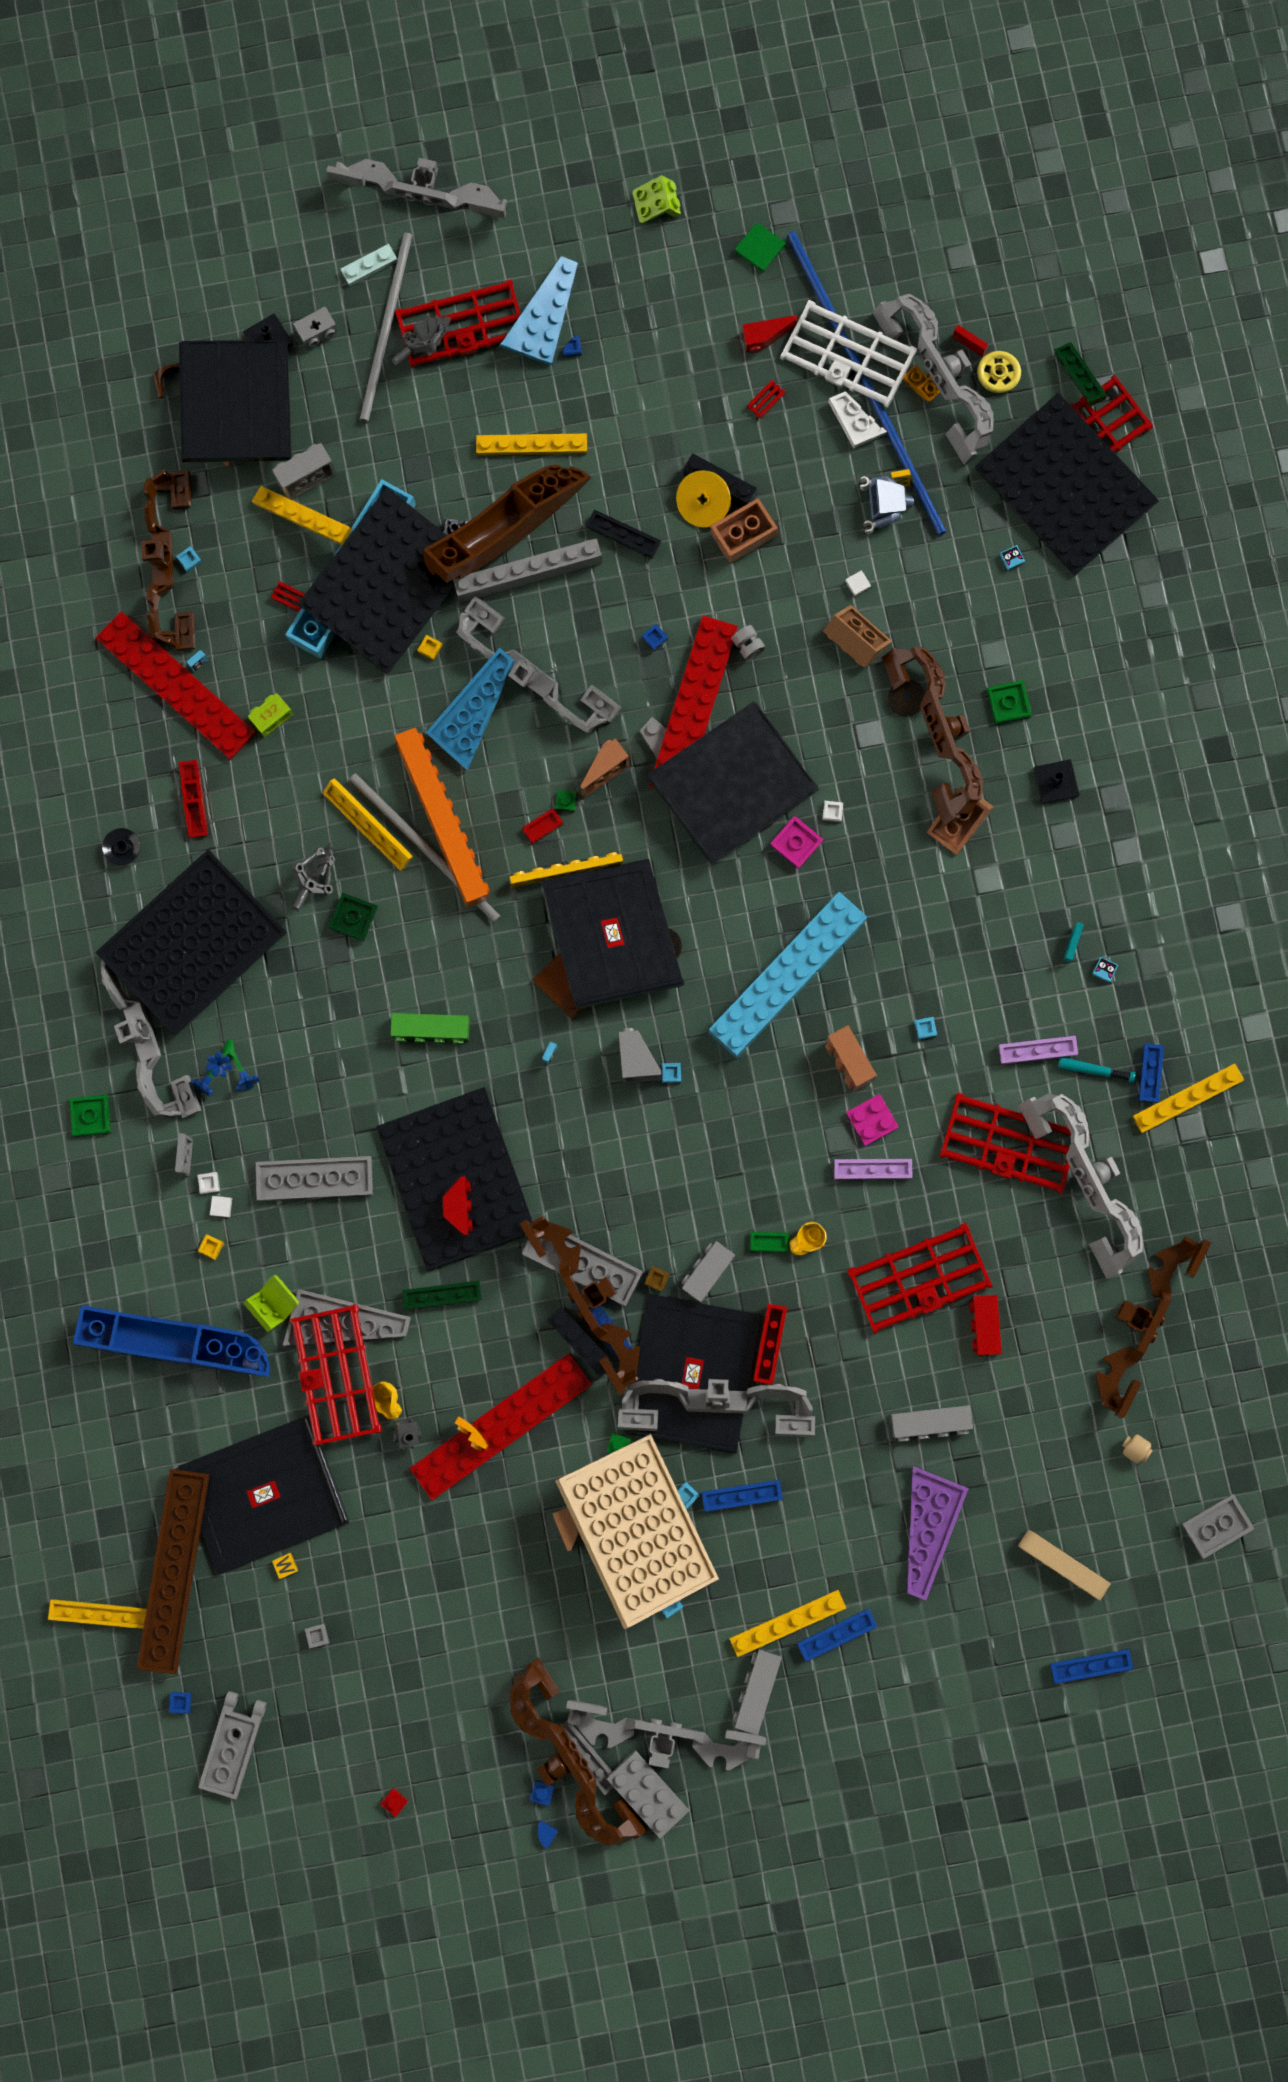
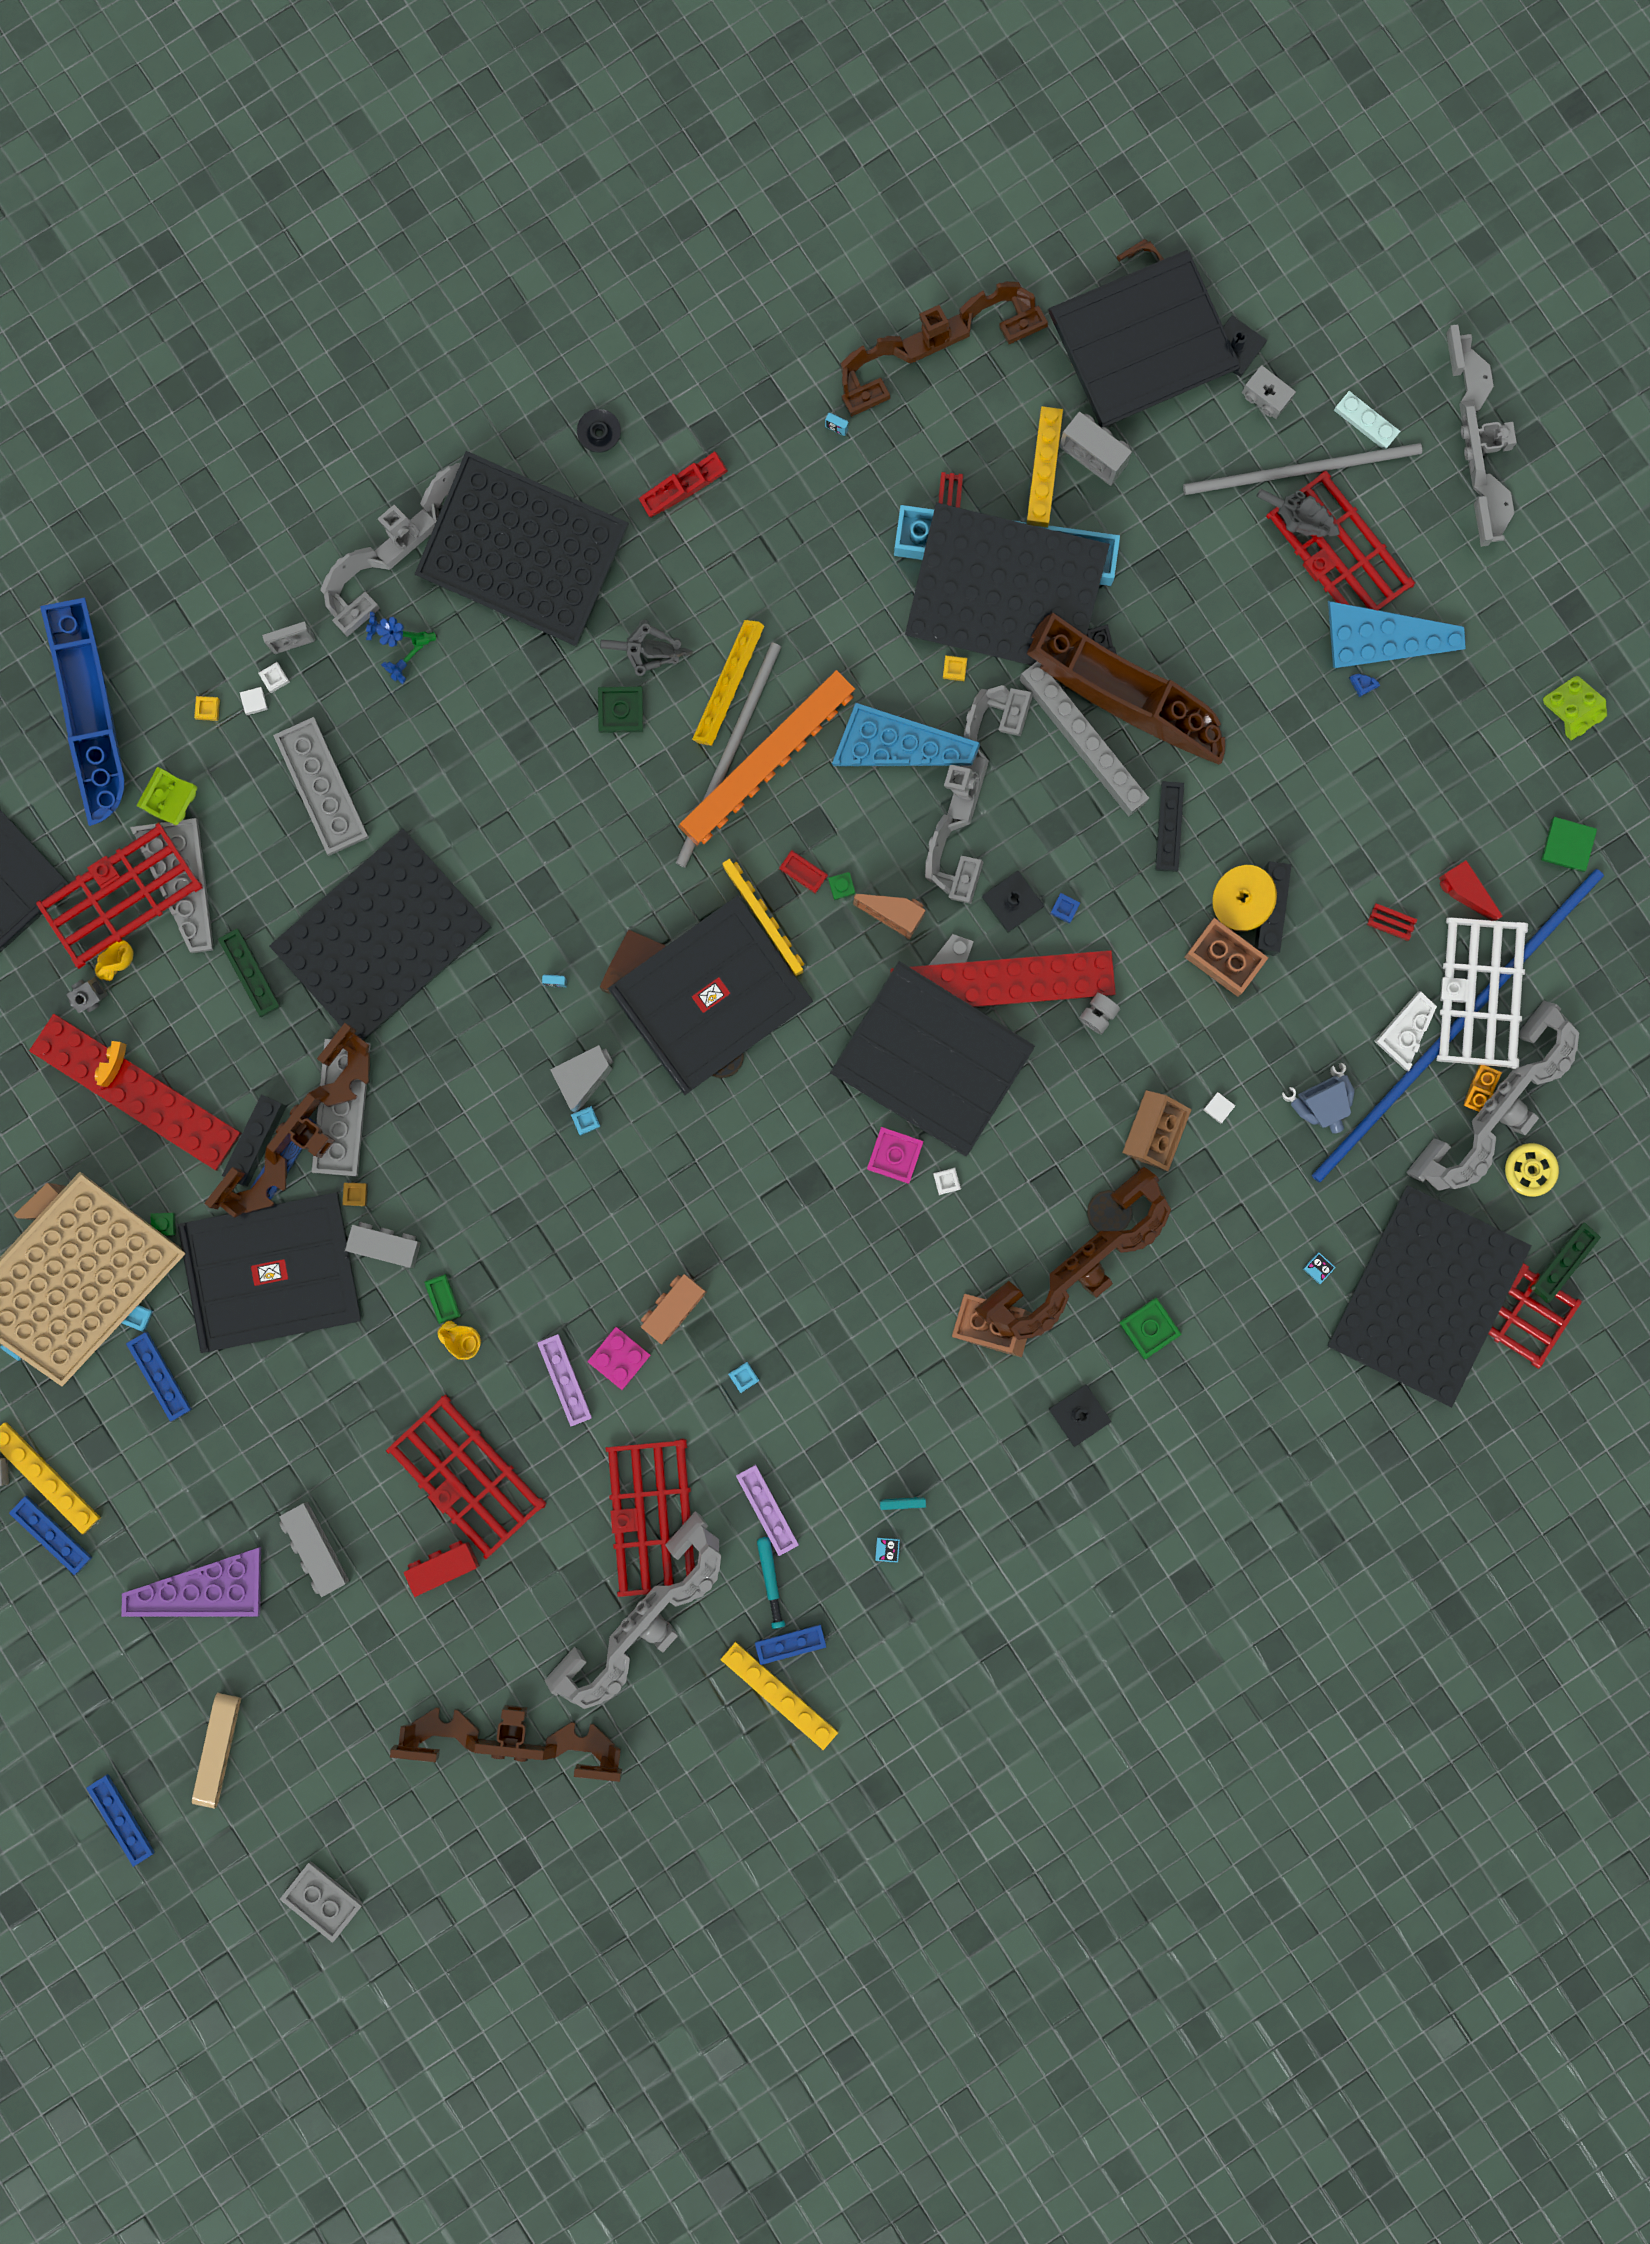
camera: 60 degrees right, 5 degrees up
green tile [69,1094,111,1137] -> none
red plate [95,611,256,760] -> none
medium azure tile [175,546,202,573] -> none
lime brick [248,693,294,738] -> none
bright green brick [391,1013,470,1044] -> none
red slope [443,1176,473,1236] -> none
yellow plate [476,433,587,456] -> none
light grey piece [618,1379,815,1438] -> none
medium azure brick [709,892,867,1059] -> none
red brick [753,1303,787,1386] -> none
yellow tile [891,469,911,487] -> none
red tile [952,325,988,357] -> none
tan head [1122,1434,1153,1464] -> none
none -> black tile [982,871,1044,933]

